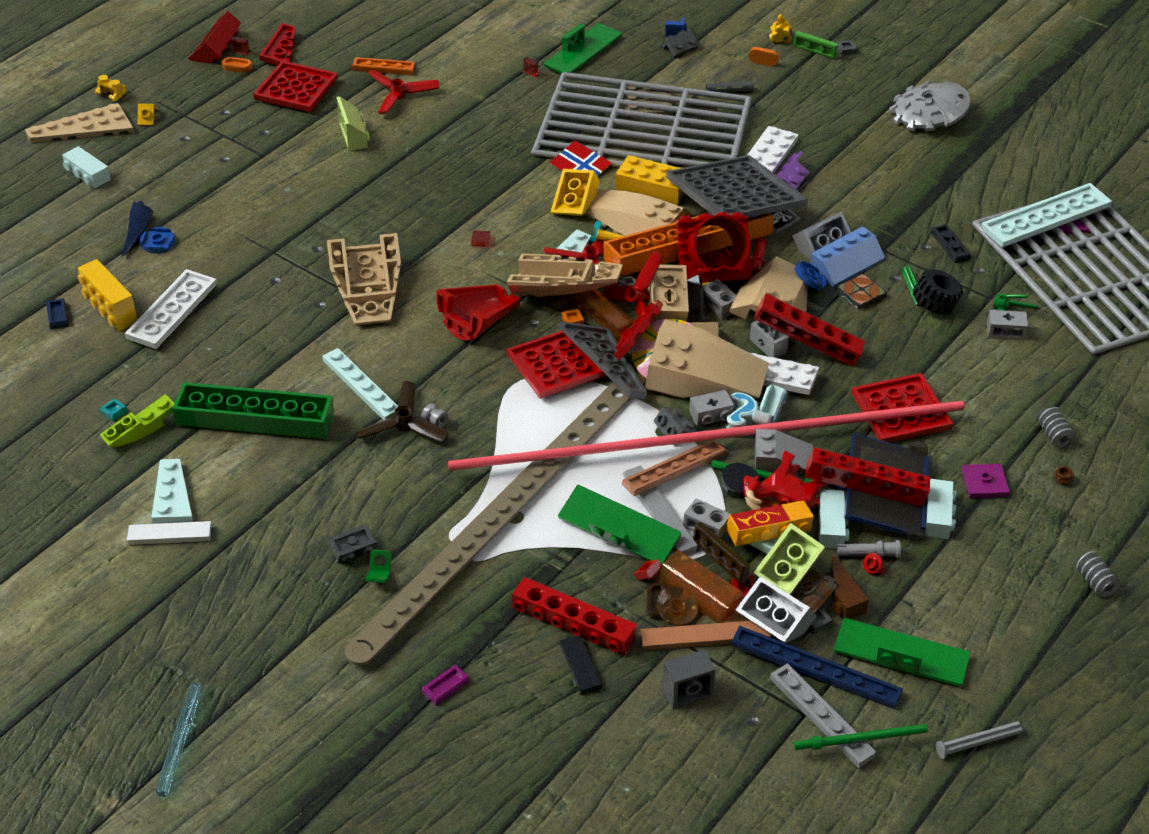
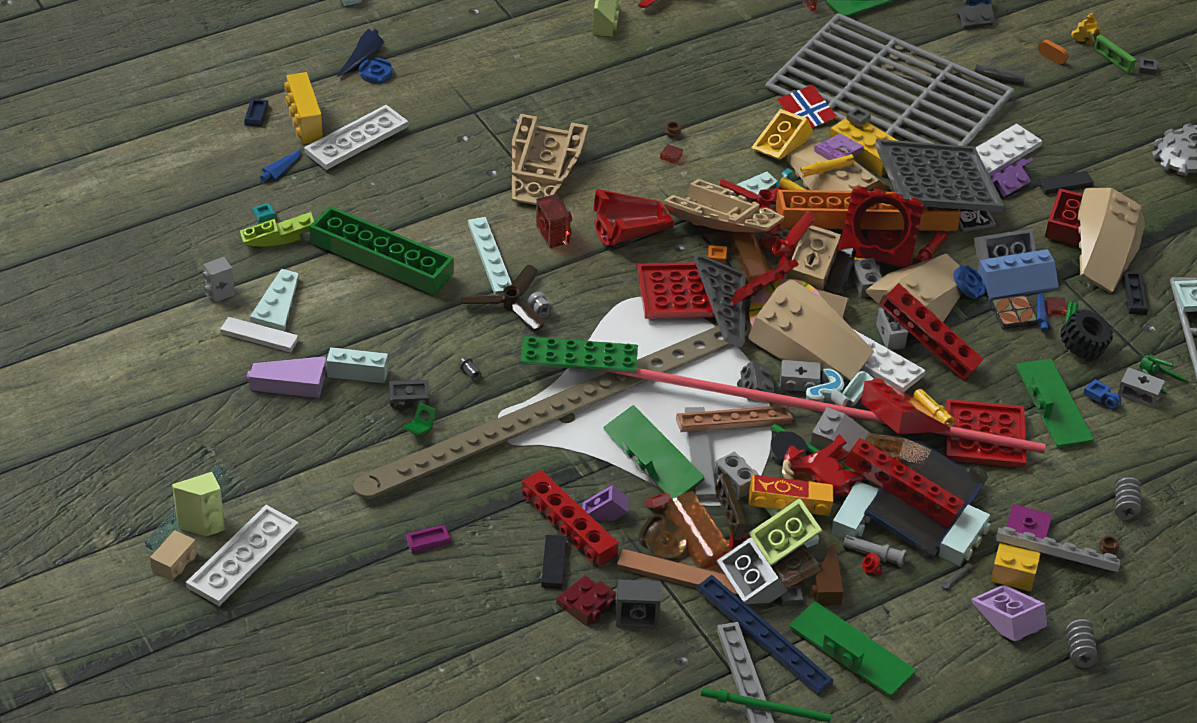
camera: 20 degrees right, 0 degrees up
none -> tan brick [150,530,197,581]
none -> yellowish green slope [172,472,225,537]
none -> white plate [186,505,299,606]
none -> light grey brick [202,257,235,303]
none -> lavender slope [247,357,327,398]
none -> blue bar [260,149,302,182]
none -> light aqua brick [327,347,388,384]
none -> dark grey pin [459,357,481,380]
none -> green bracket [521,336,638,373]
none -> clear red brick [536,194,572,248]
none -> dark red plate [556,576,616,626]
none -> medium lavender slope [582,485,629,521]
none -> reddish brown plate [664,121,682,137]
none -> yellow pin [800,154,855,178]
none -> medium lavender tile [814,133,864,160]
none -> dark grey tile [846,106,871,127]
none -> red slope [861,378,951,434]
none -> clear orange brick [865,433,931,463]
none -> yellow pin [913,389,955,426]
none -> dark grey hinge [941,563,973,591]
none -> lavender slope [971,585,1047,641]
none -> yellow slope [990,542,1040,591]
none -> light grey plate [996,527,1120,572]
none -> green bracket [1016,359,1094,448]
none -> black tile [1037,171,1094,195]
none -> blue bar [1037,292,1051,333]
none -> red brick [1045,189,1083,246]
none -> clear red tile [1045,297,1067,315]
none -> tan wedge [1078,188,1145,294]
none -> blue plate [1084,379,1122,409]

